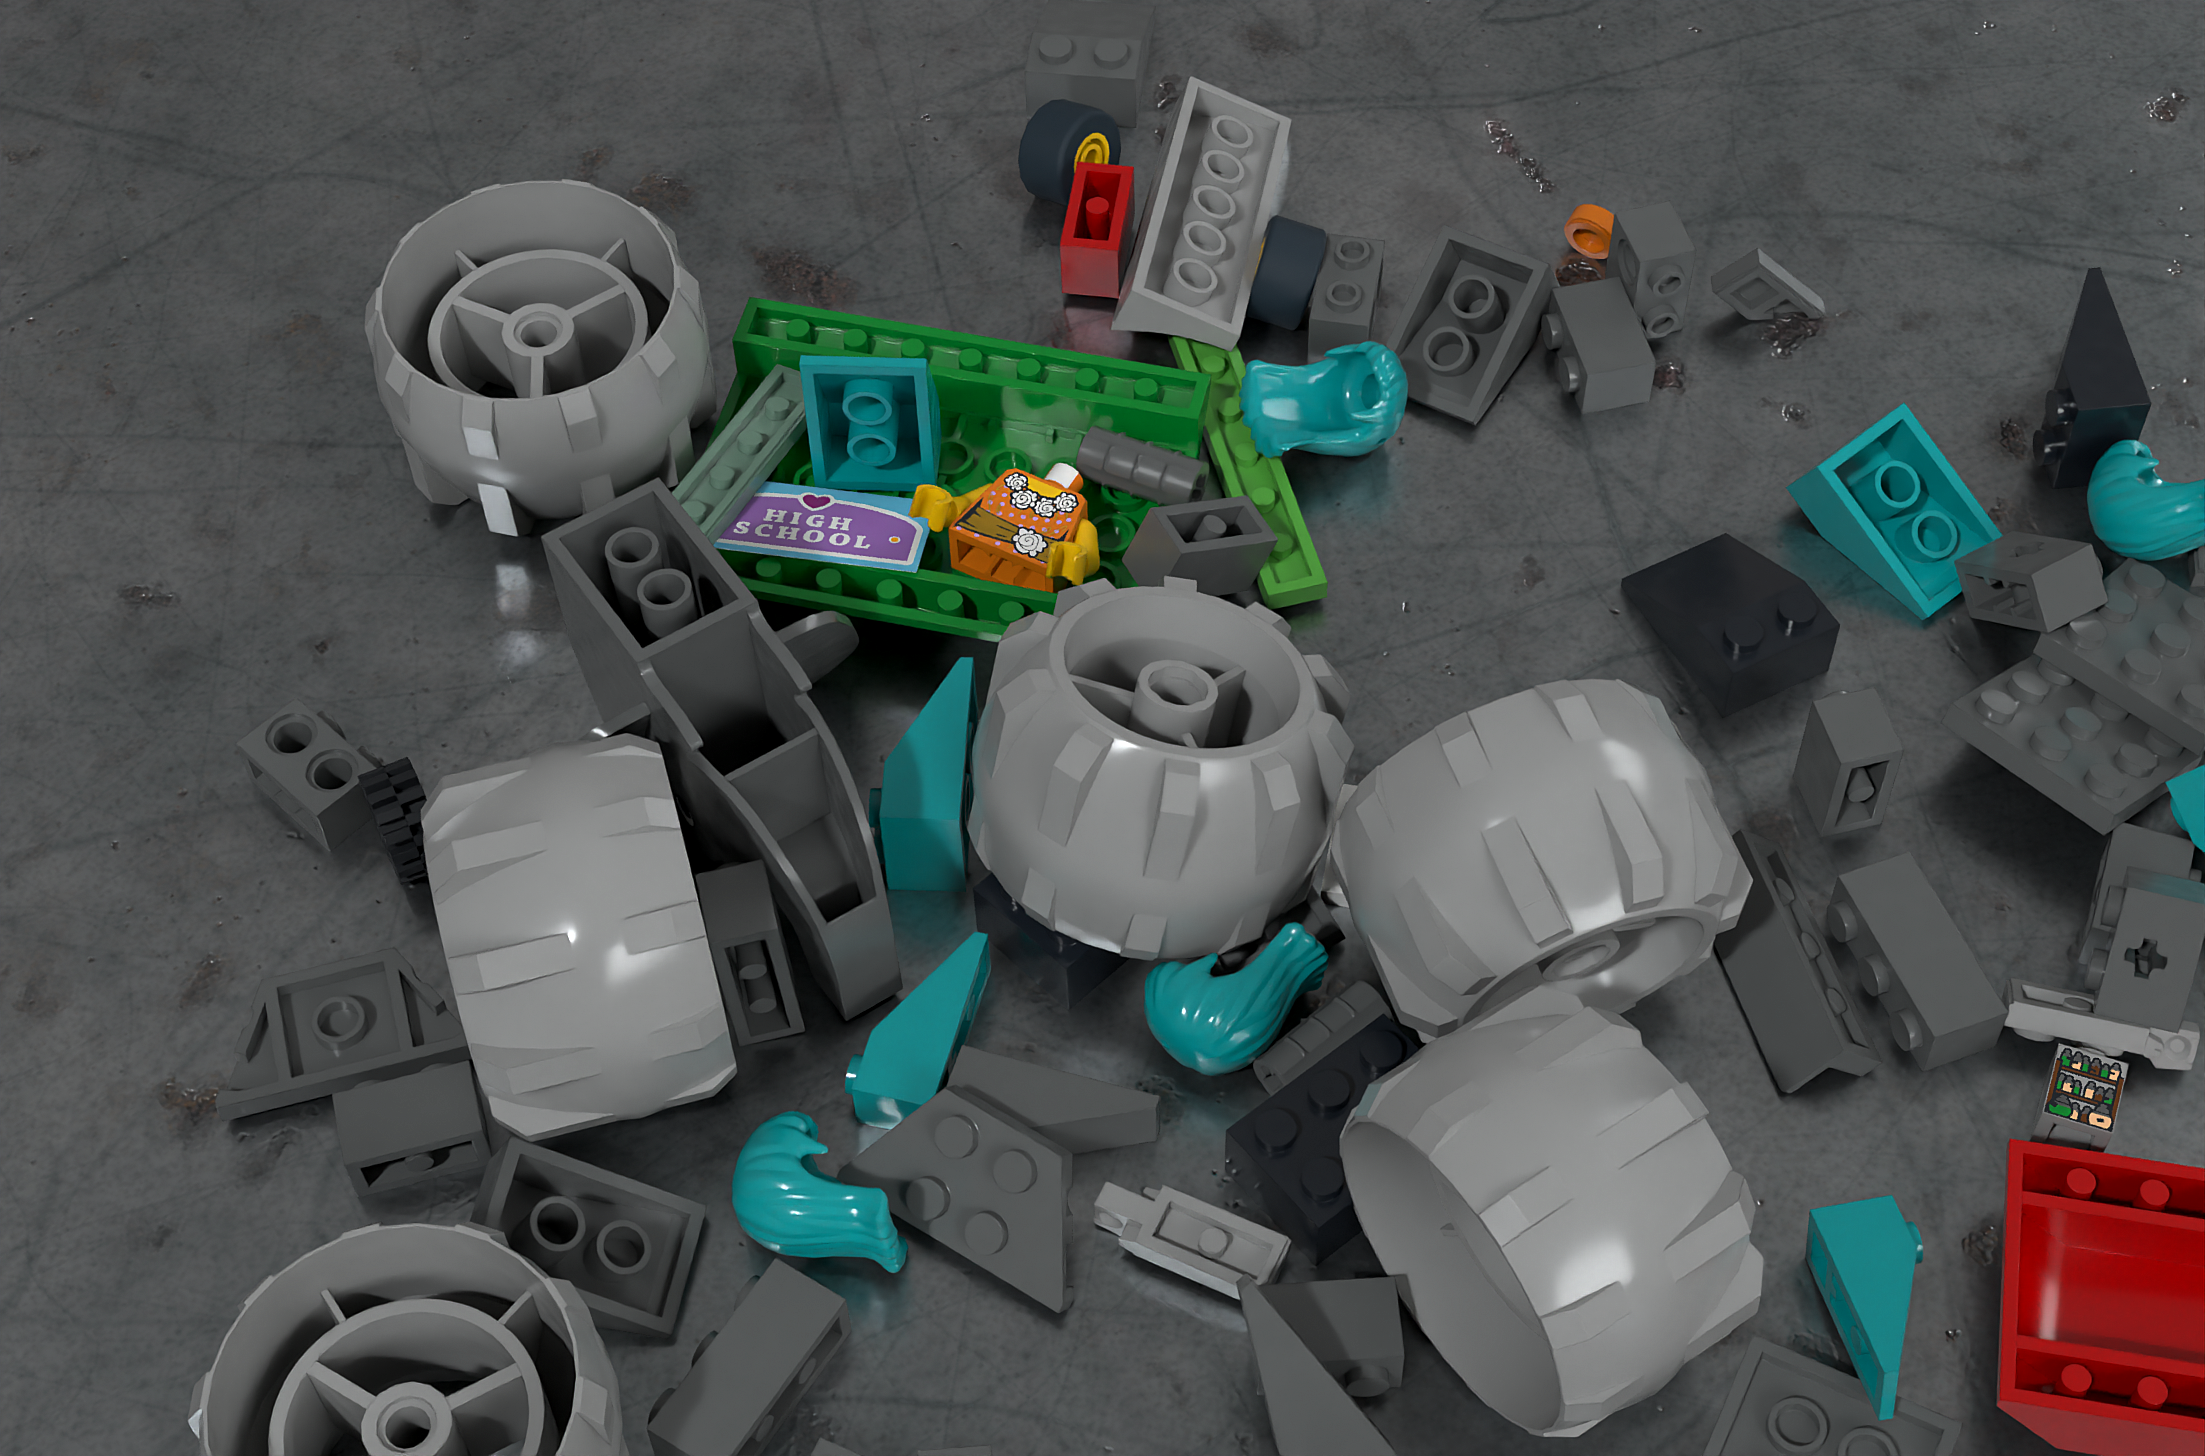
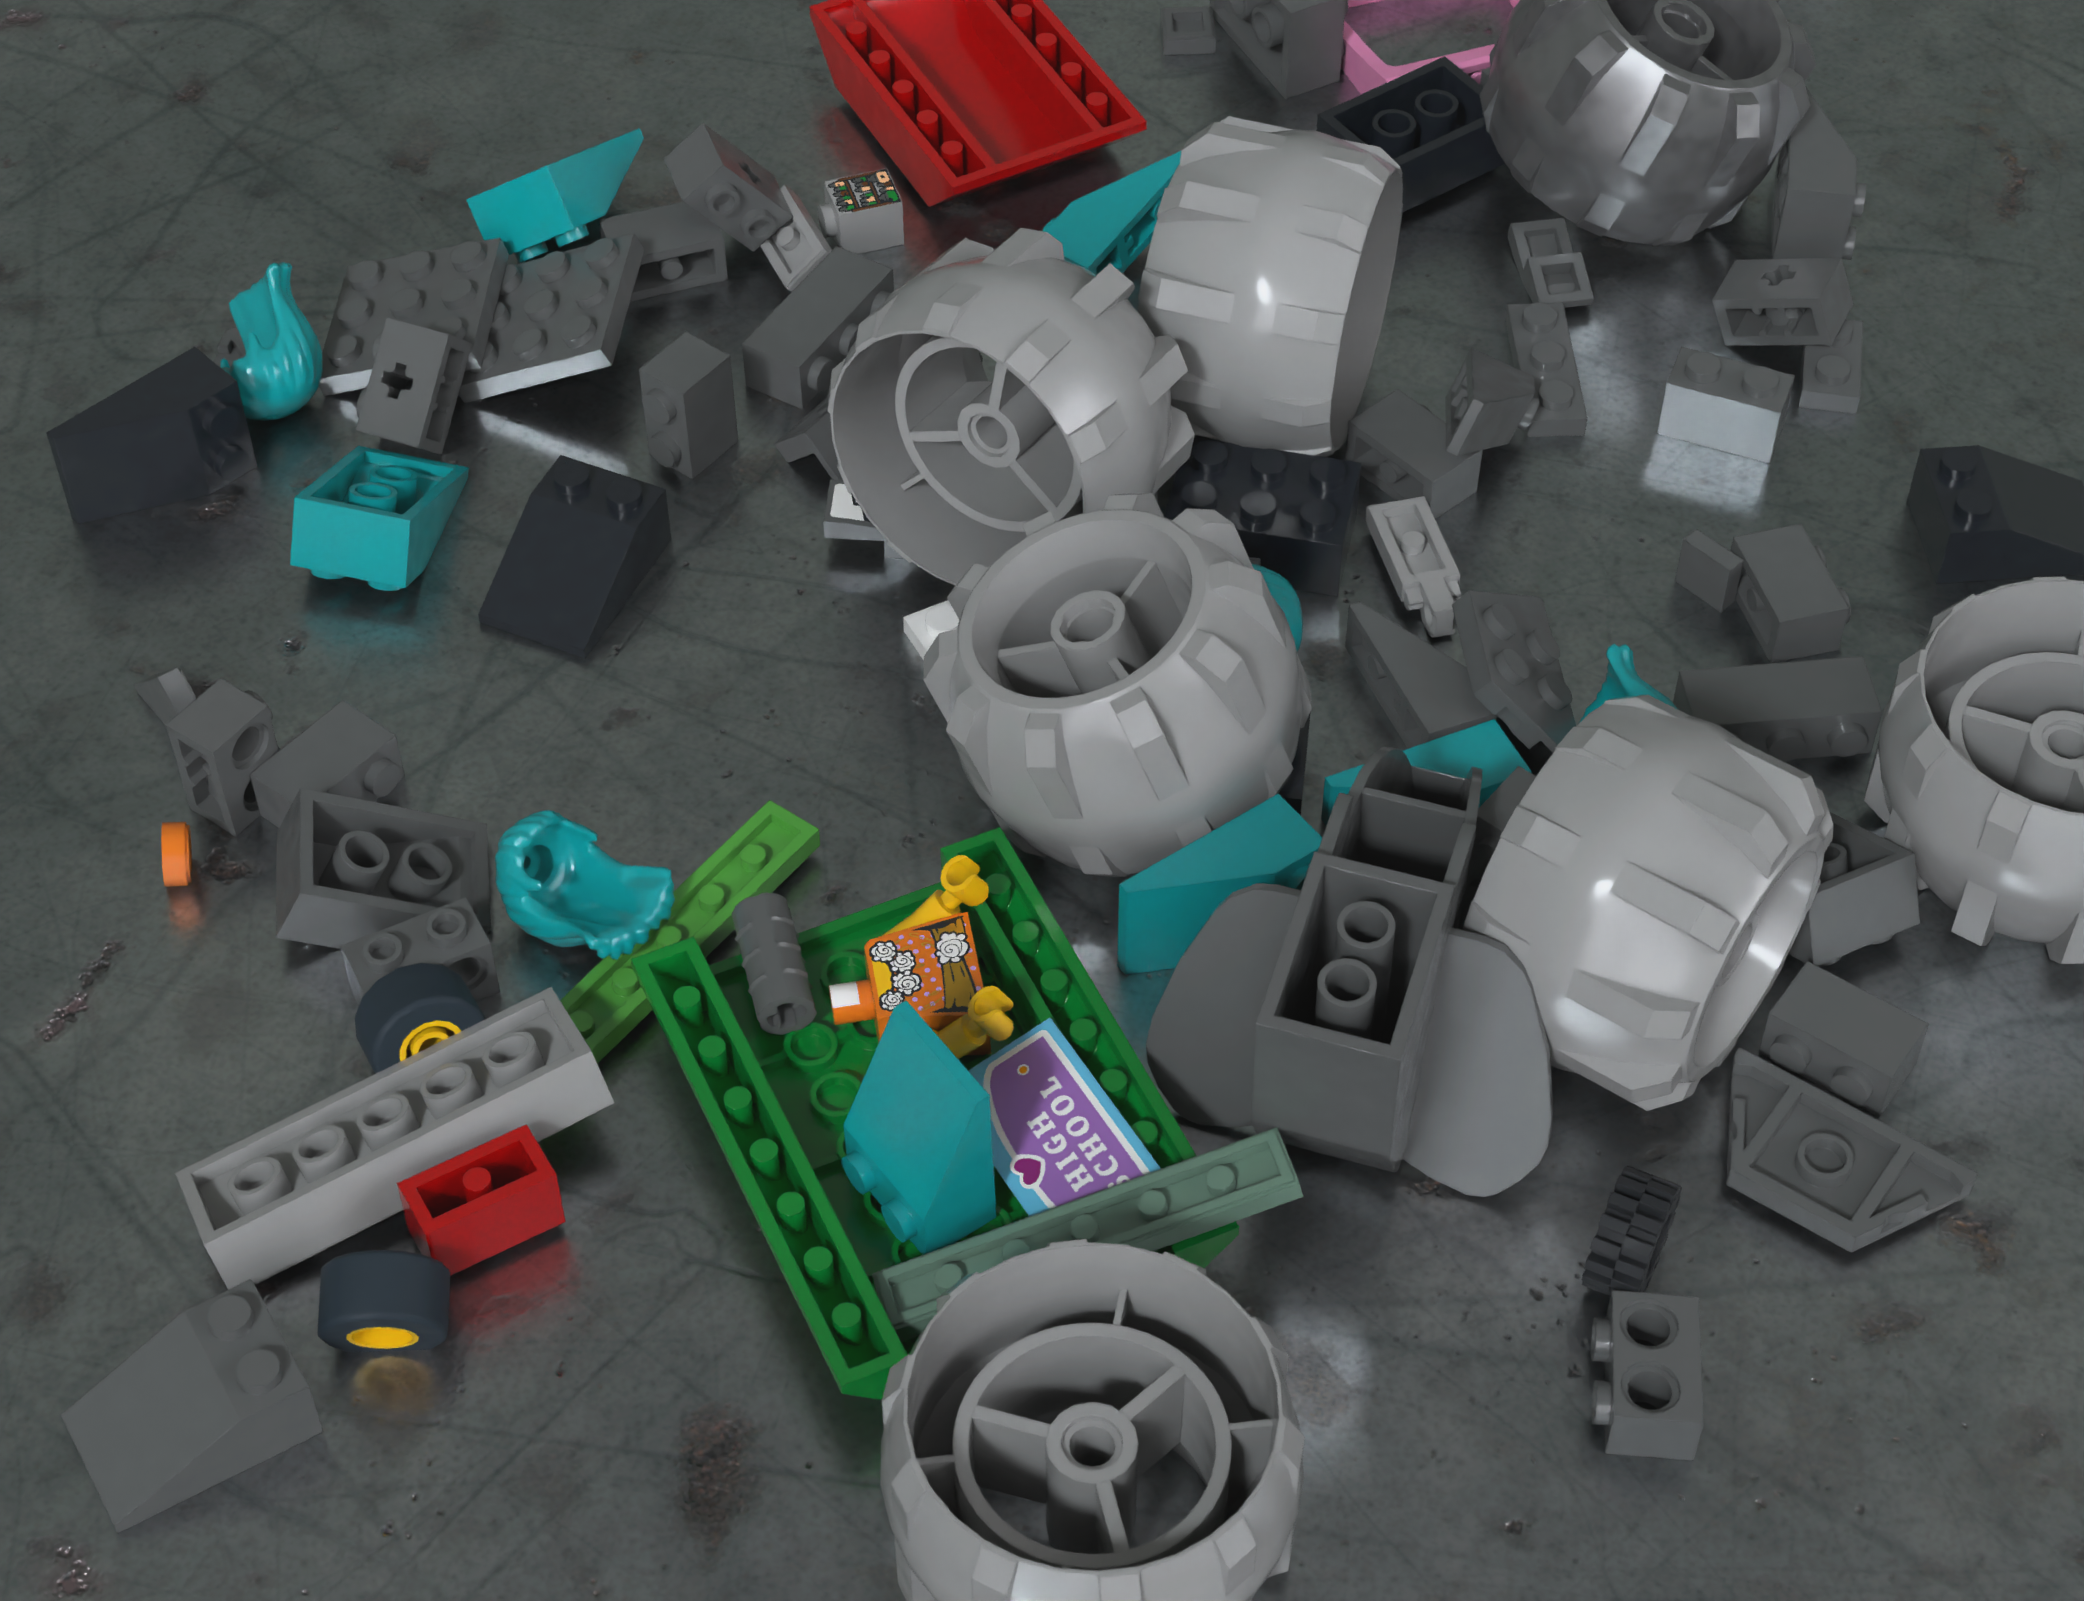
camera: 130 degrees left, 5 degrees down
dark grey brick [1121,495,1278,596] -> none

